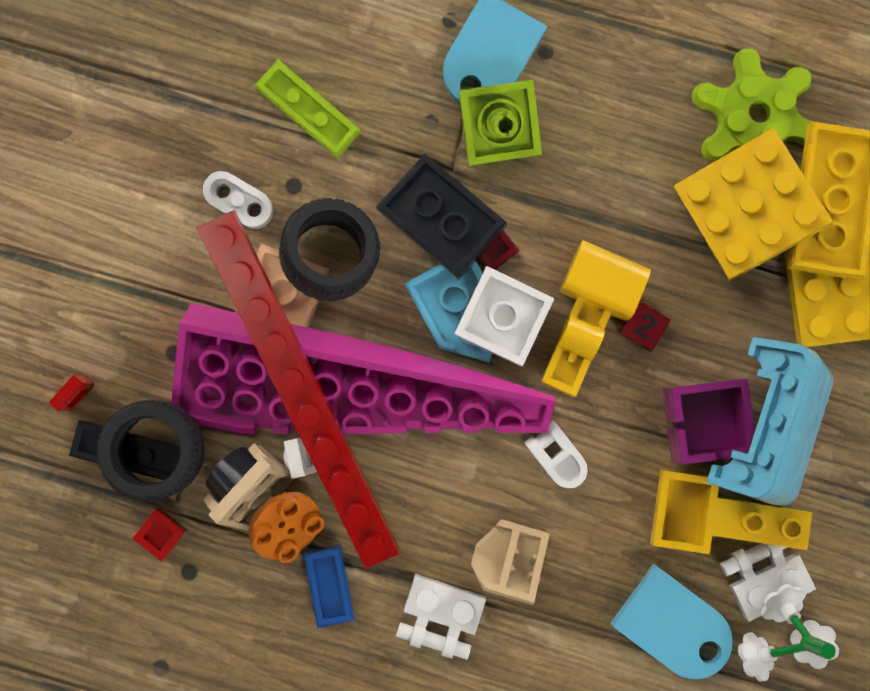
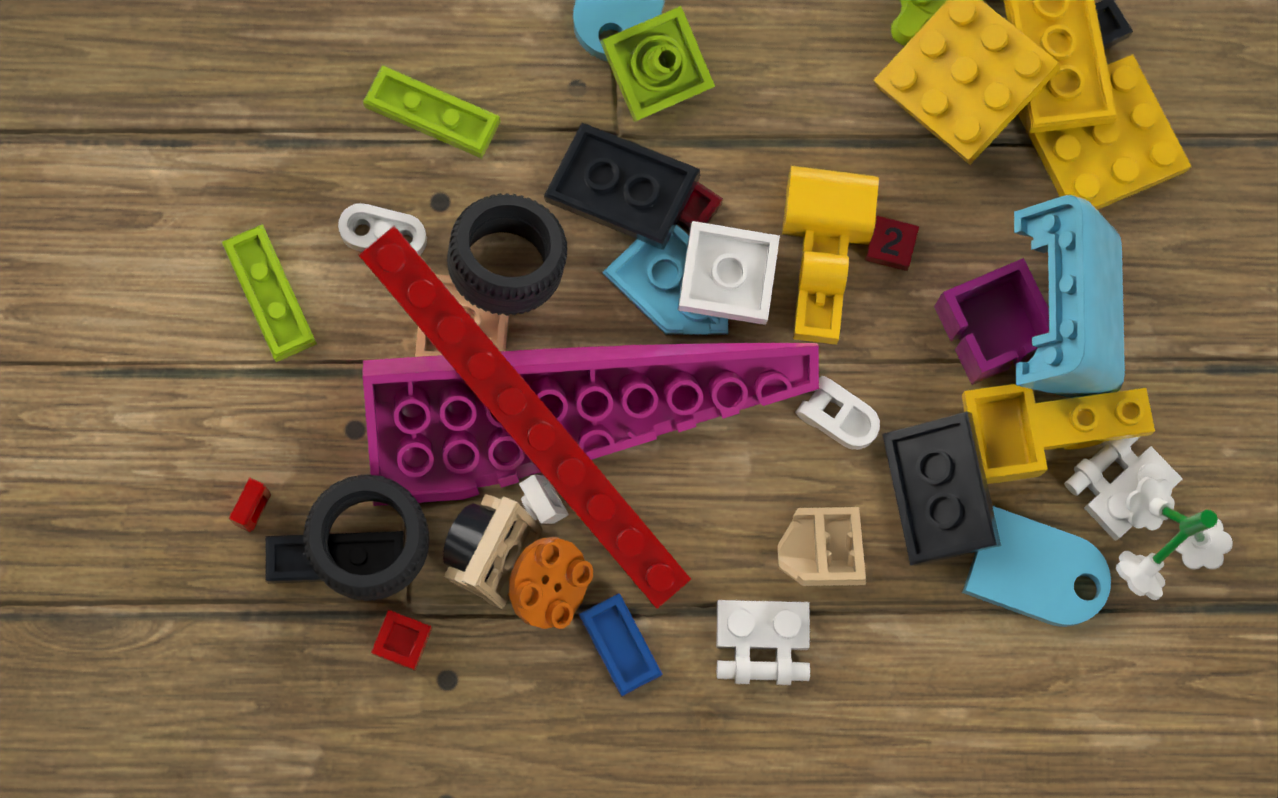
camera: 20 degrees left, 10 degrees down
none -> lime tile [222,224,317,362]
none -> black tile [882,412,1001,566]

